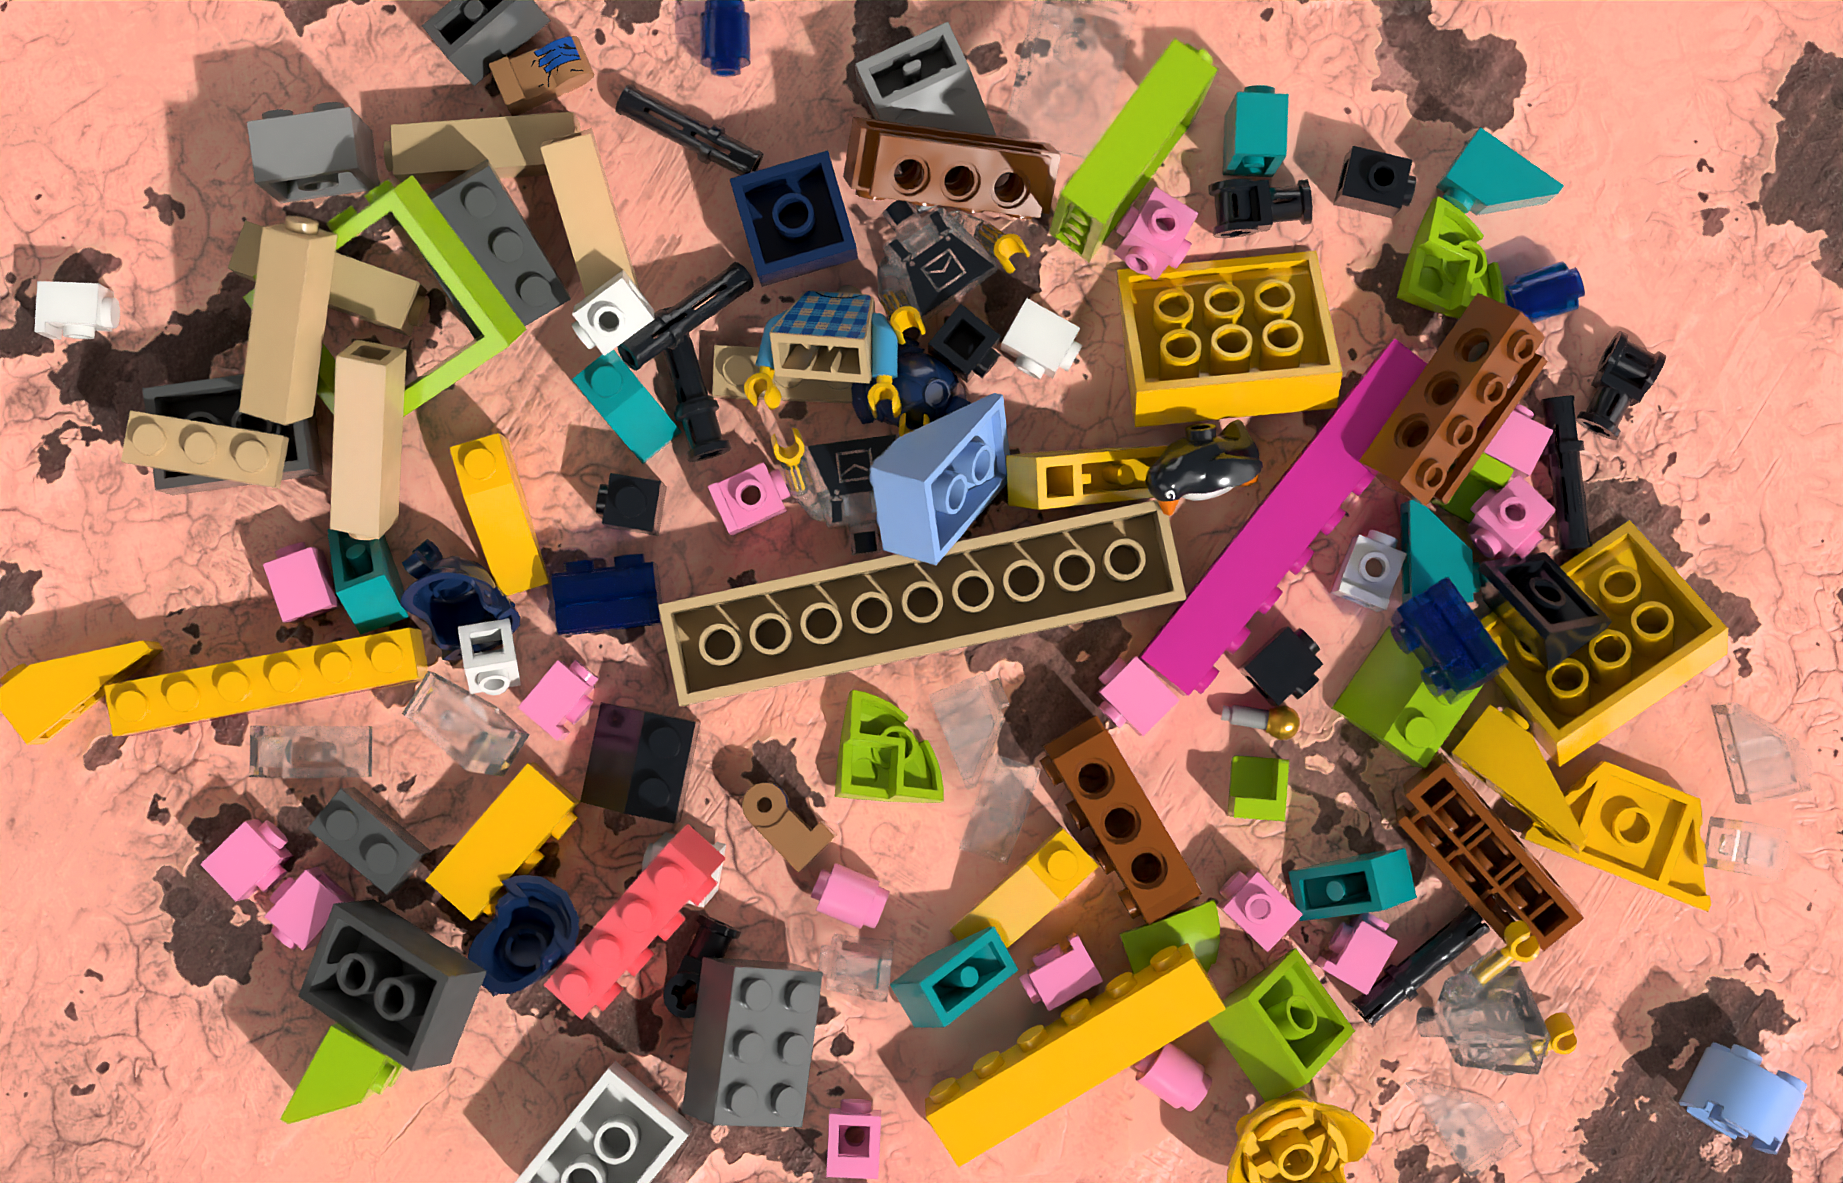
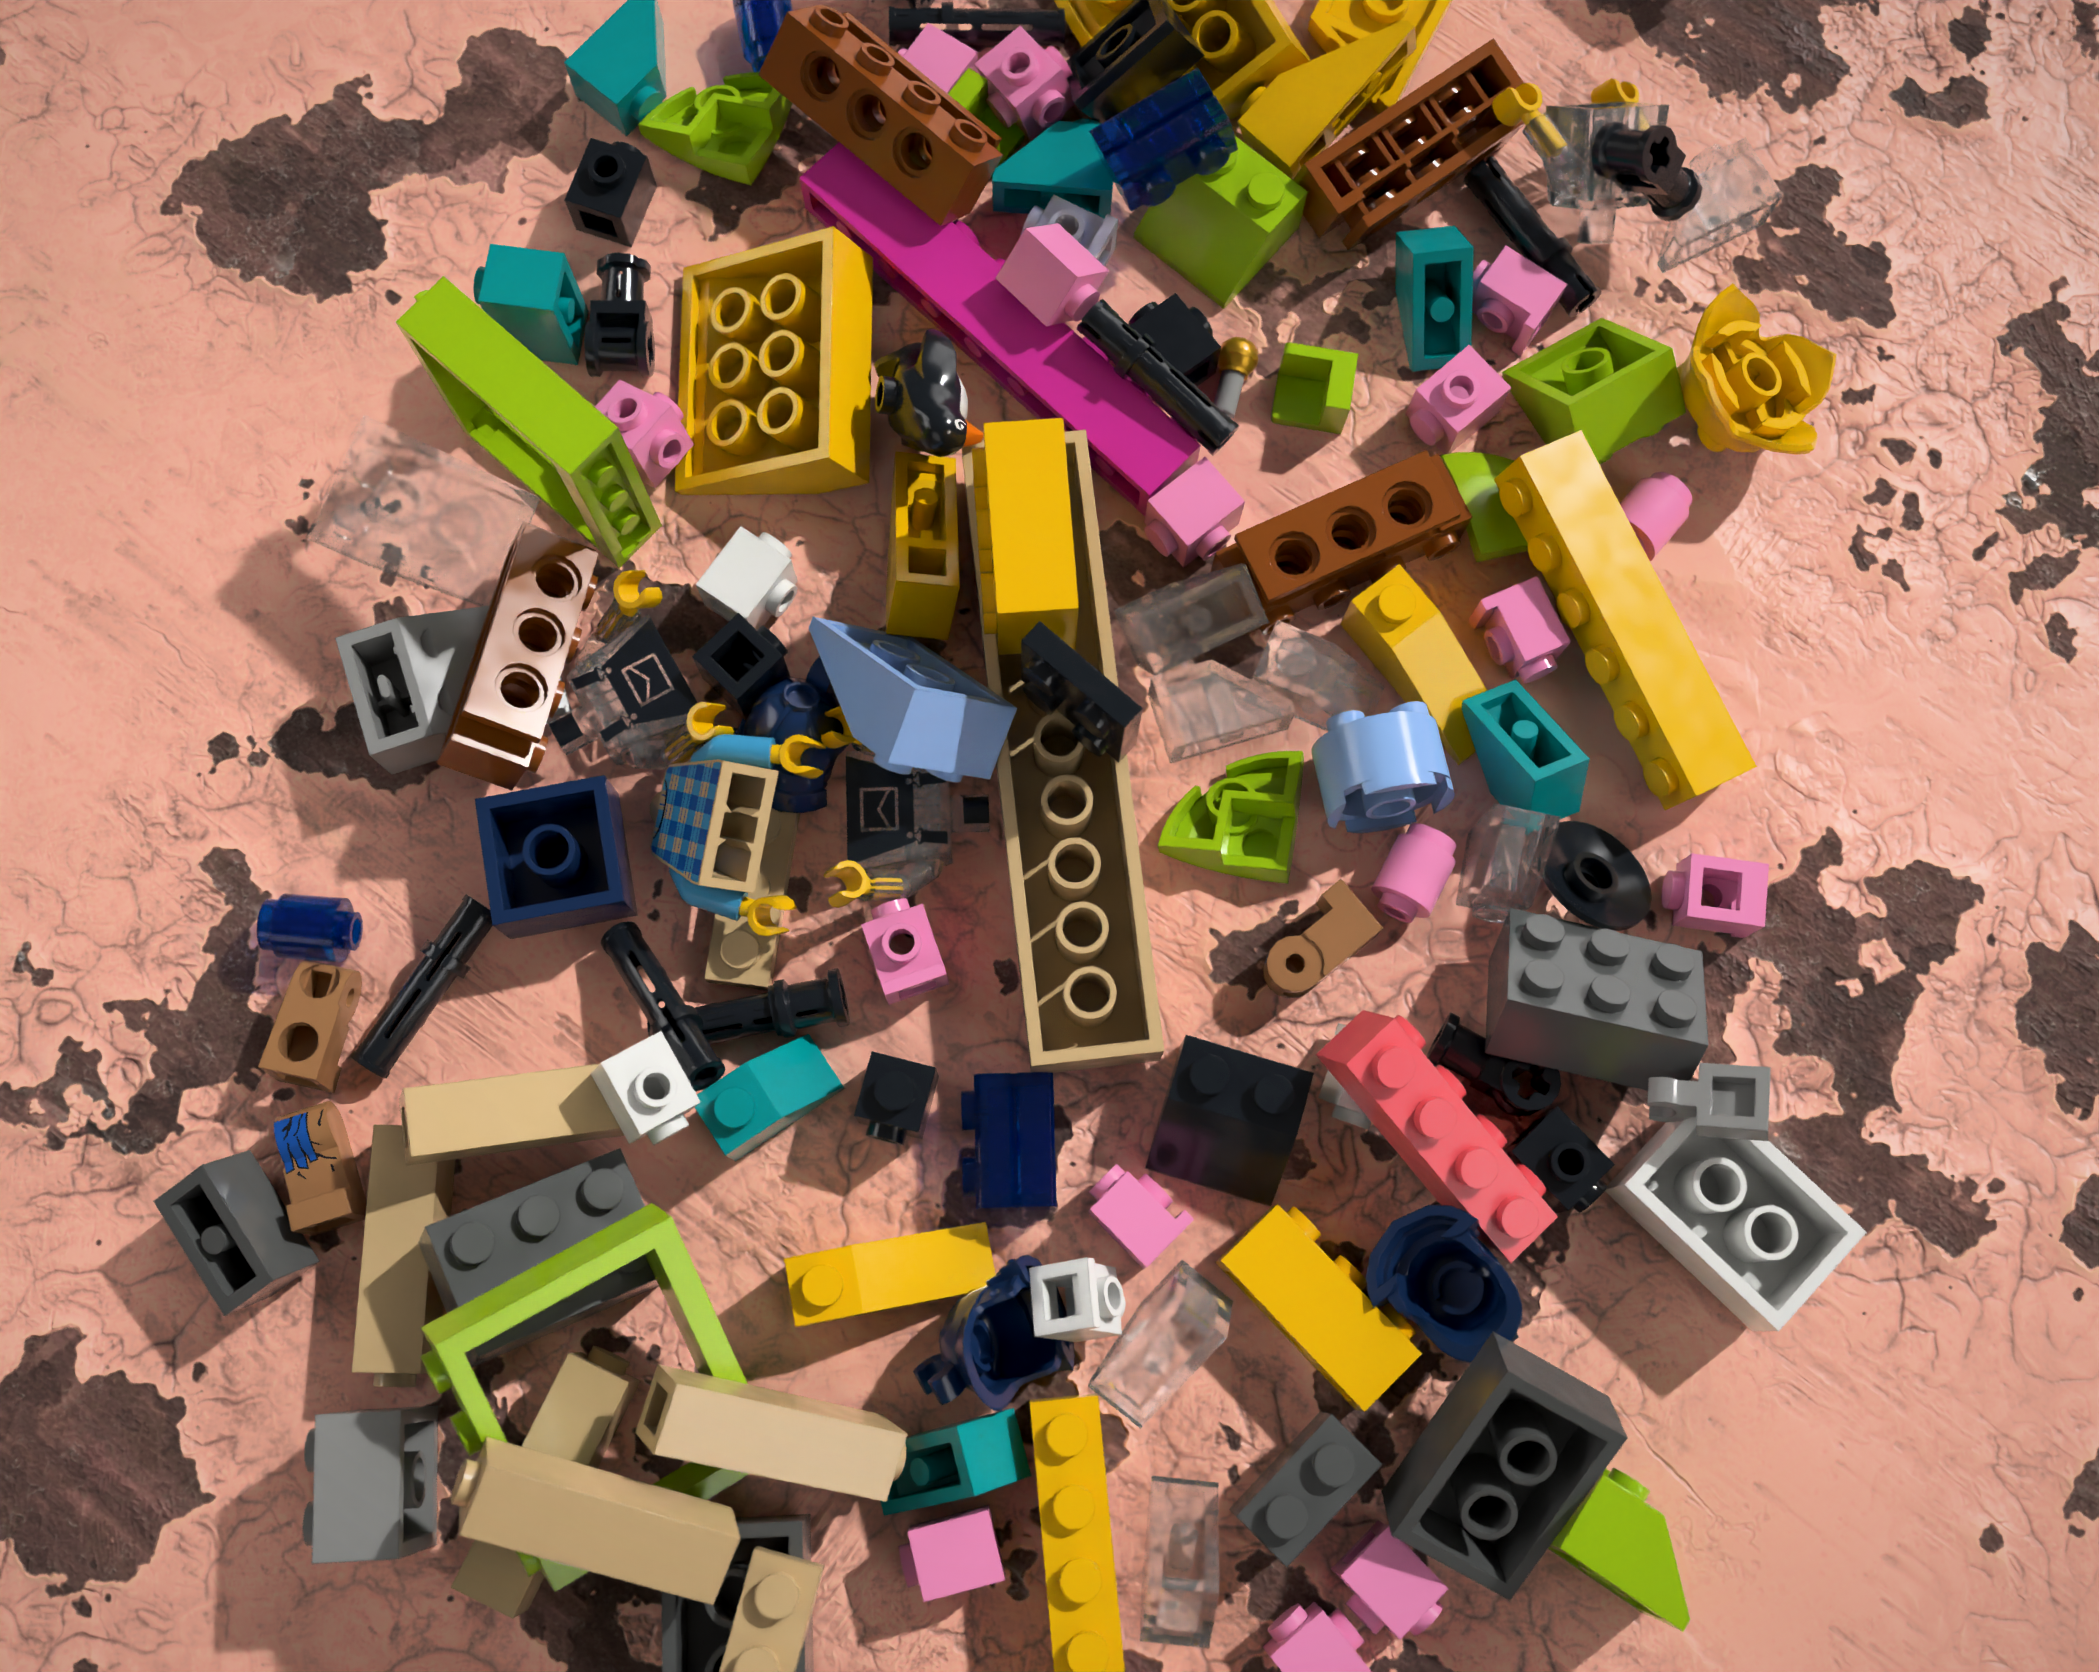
camera: 85 degrees left, 10 degrees down
none -> medium nougat leg [258,959,362,1093]
none -> yellow brick [972,418,1079,655]
none -> bright pink brick [996,223,1109,326]
none -> black plate [1021,621,1143,763]
none -> black pin [1076,299,1240,456]
none -> clear slope [1114,563,1269,676]
none -> light blue brick [1311,701,1455,833]
none -> black brick [1504,1106,1615,1214]
none -> black dish [1537,821,1652,931]
none -> black connector [1591,122,1703,221]
none -> light grey plate [1647,1063,1771,1141]

